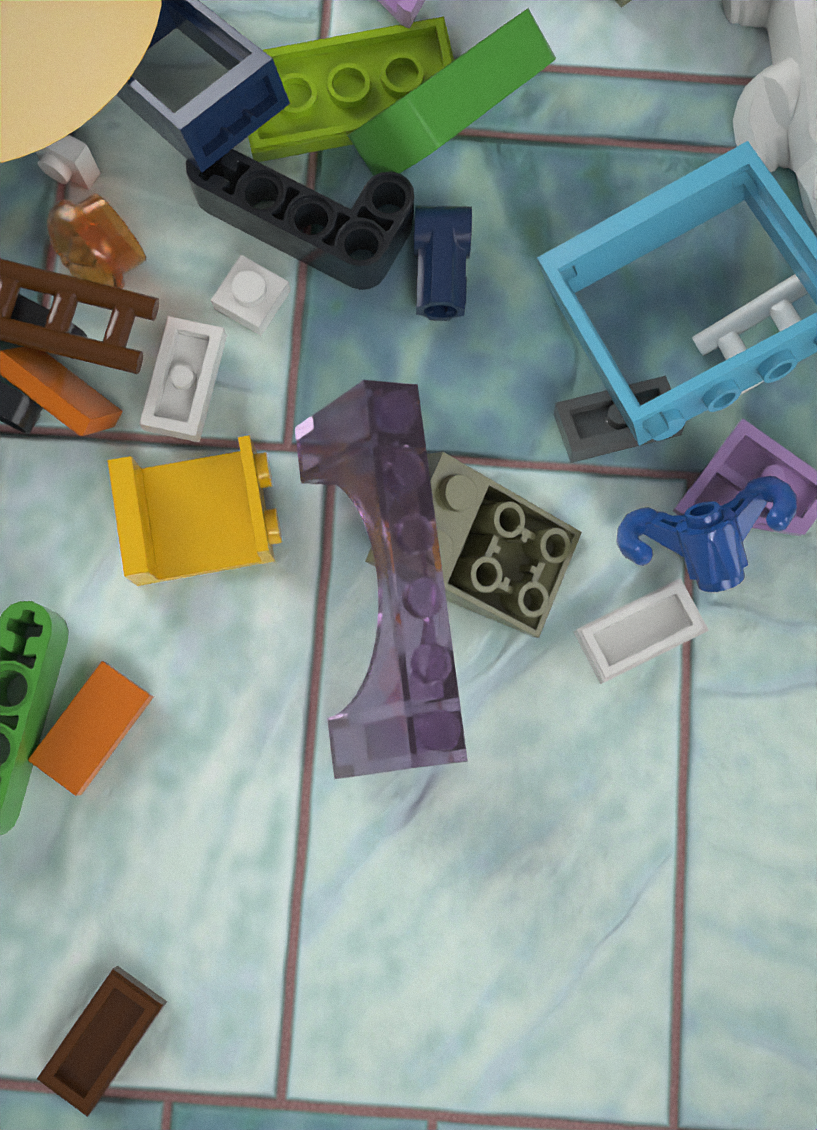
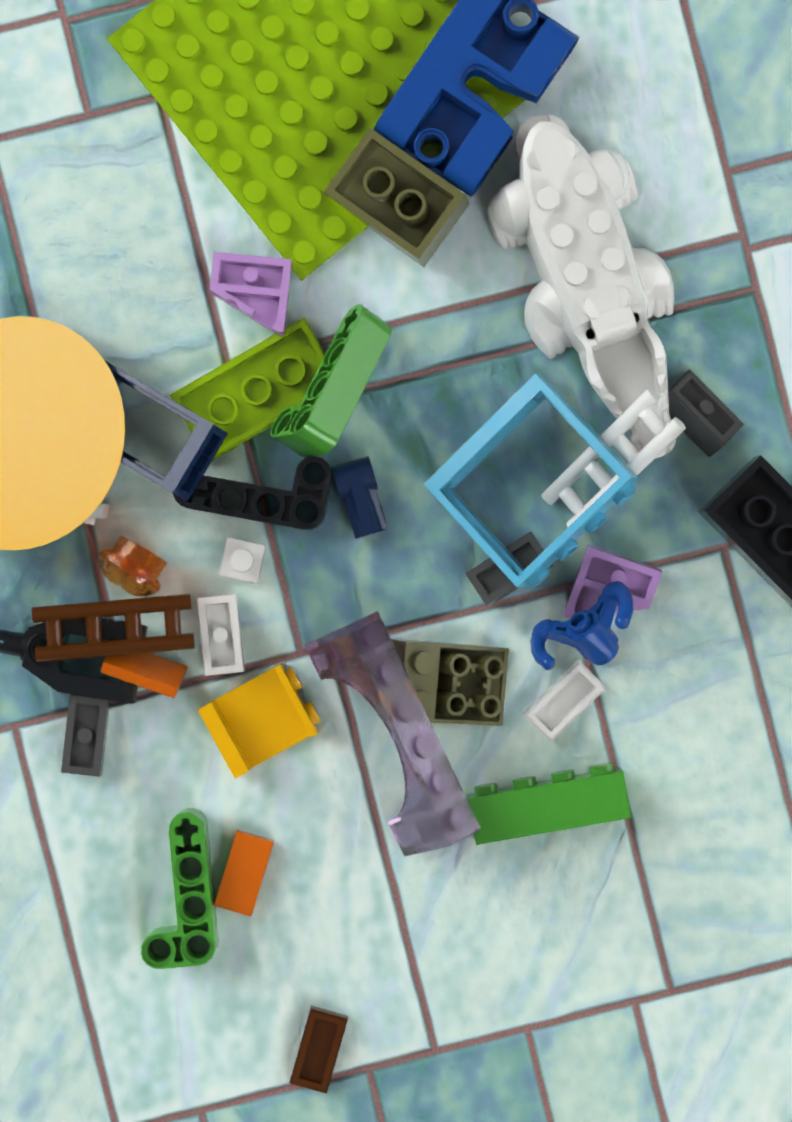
camera: 10 degrees left, 10 degrees up
none -> bright green brick [467,763,632,845]

